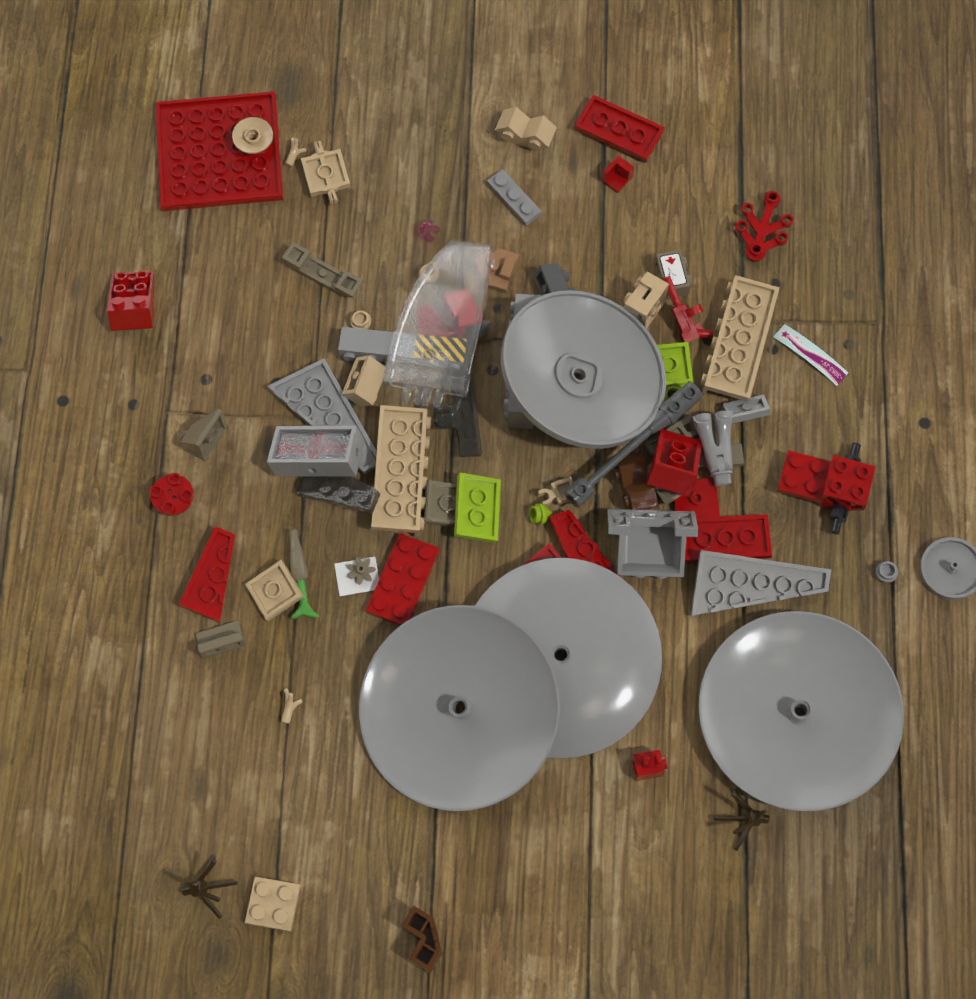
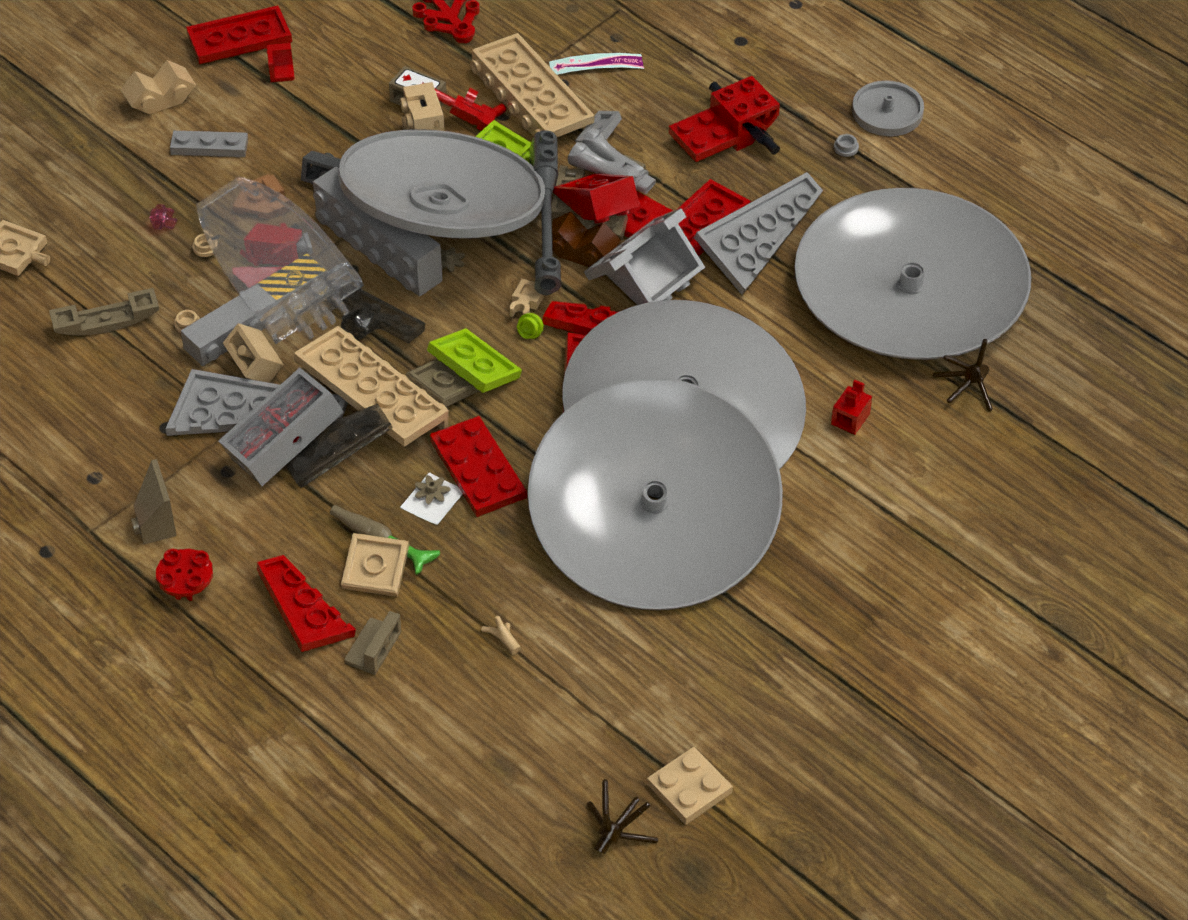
camera: 50 degrees left, 20 degrees down
reddish brown brick [401,905,442,975] -> none

